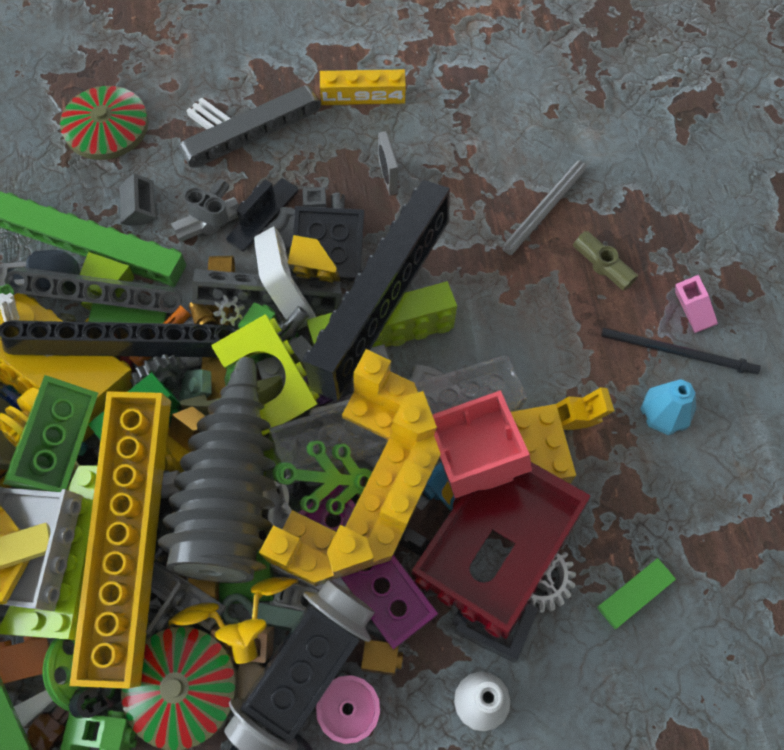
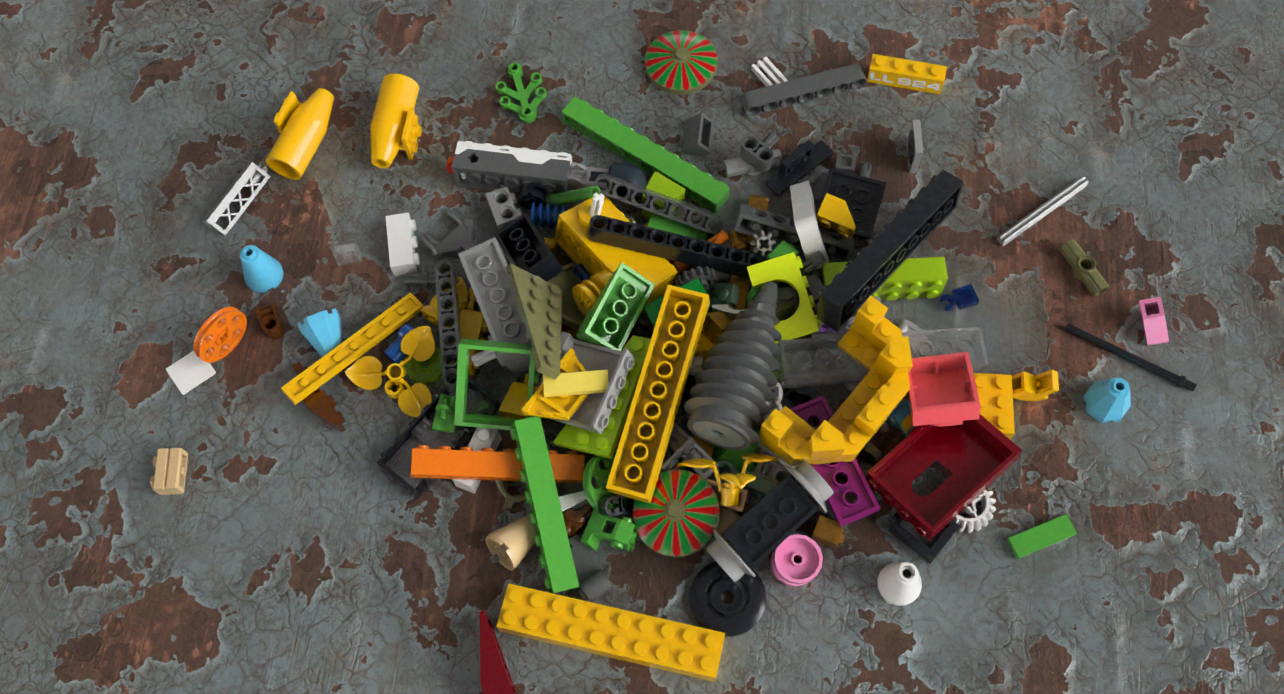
camera: 20 degrees right, 0 degrees up
bright green plant [273,441,372,515] -> none
none -> clear blue plate [940,284,979,311]

